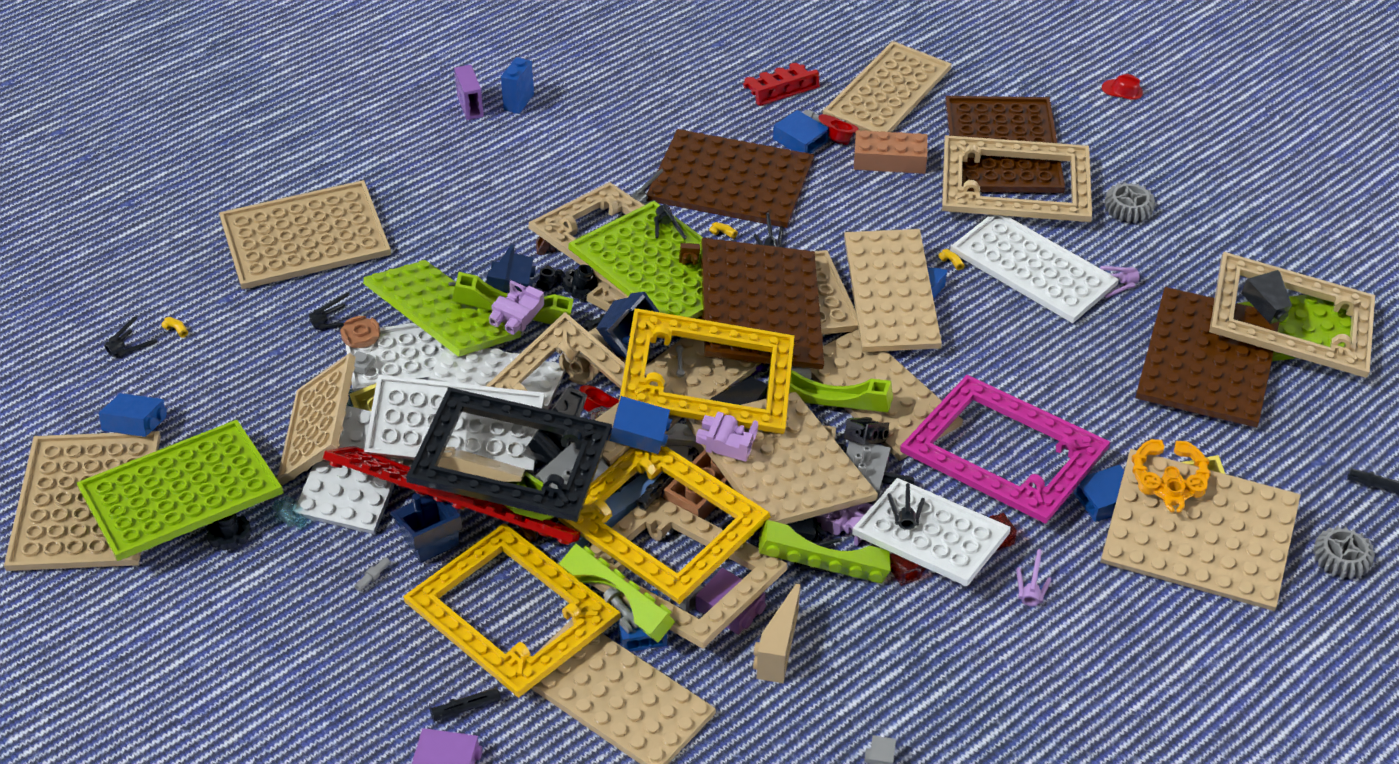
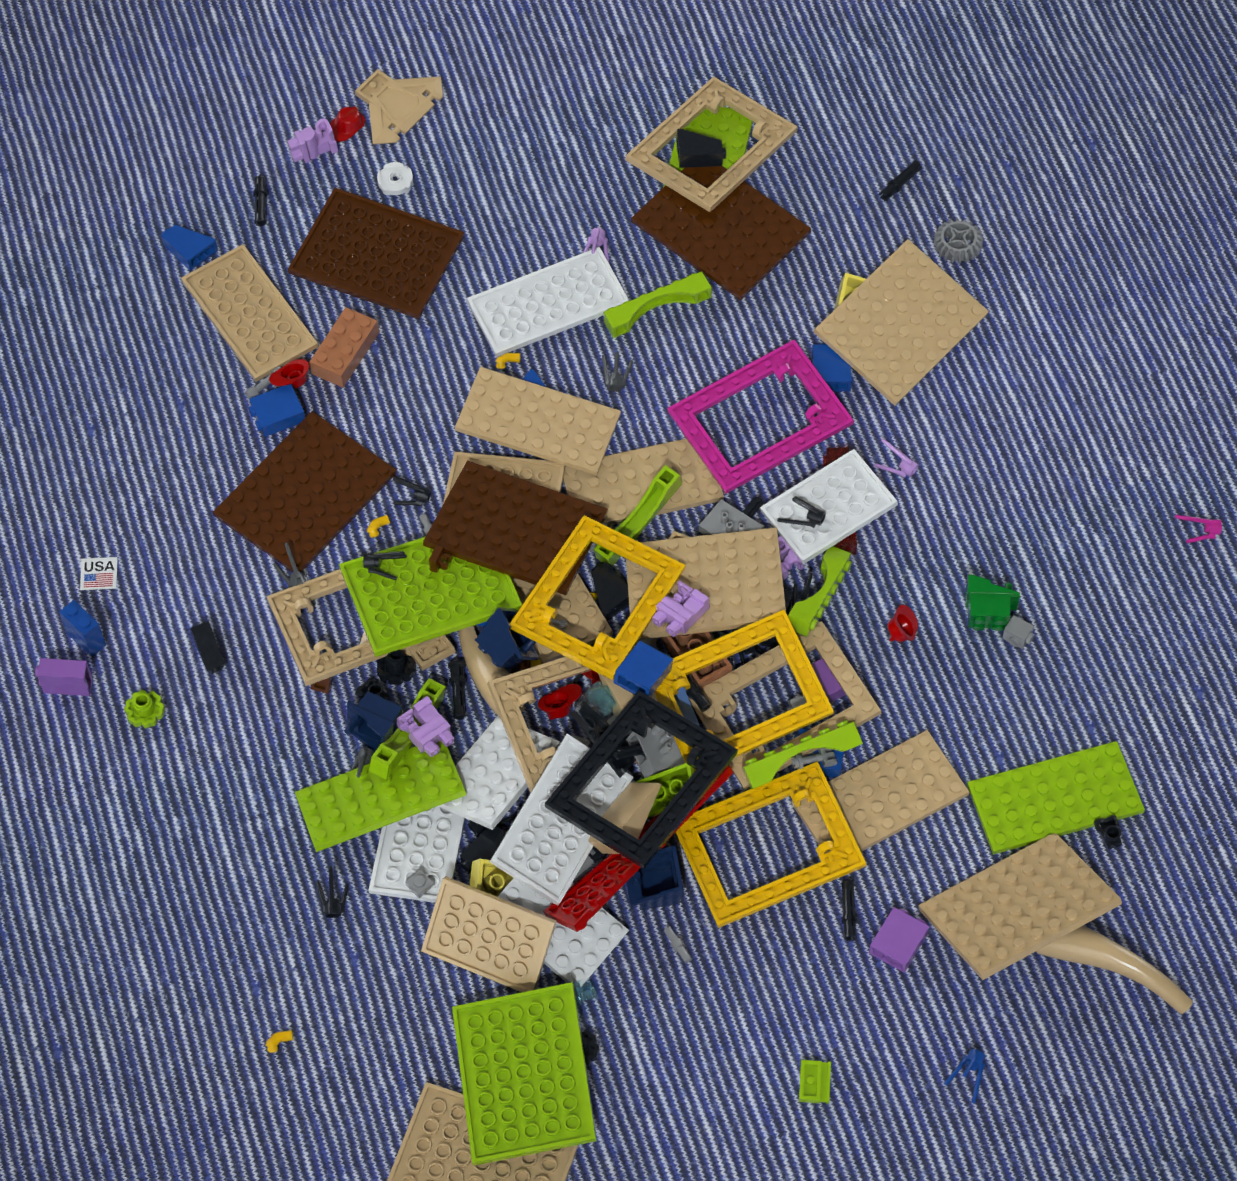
camera: 65 degrees left, 15 degrees up
blue brick [99,393,167,437] -> none
black plant [104,316,157,357] -> none
tan plate [219,180,391,290] -> none
nougat tile [340,316,381,348] -> none
red fence [743,63,820,106] -> none
tan slope [753,584,800,683] -> none
black hinge [844,417,890,445] -> none
tan plate [942,135,1092,222] -> none
light grey gear [1104,182,1155,224] -> none
light orange piece [1131,439,1211,513] -> none
none -> sticker [80,557,117,590]
none -> lime plant [124,690,165,729]
none -> blue slope [161,225,218,271]
none -> black slope [190,621,225,674]
none -> black pin [253,175,267,226]
none -> lavender hips [287,119,338,163]
none -> tan plate [355,69,443,144]
none -> white plate [377,162,413,195]
none -> clear light blue plate [586,681,617,716]
none -> dark grey plant [602,352,633,392]
none -> lime arch [603,271,712,338]
none -> lime plate [799,1060,831,1104]
none -> red piece [887,604,918,642]
none -> green piece [965,574,1020,631]

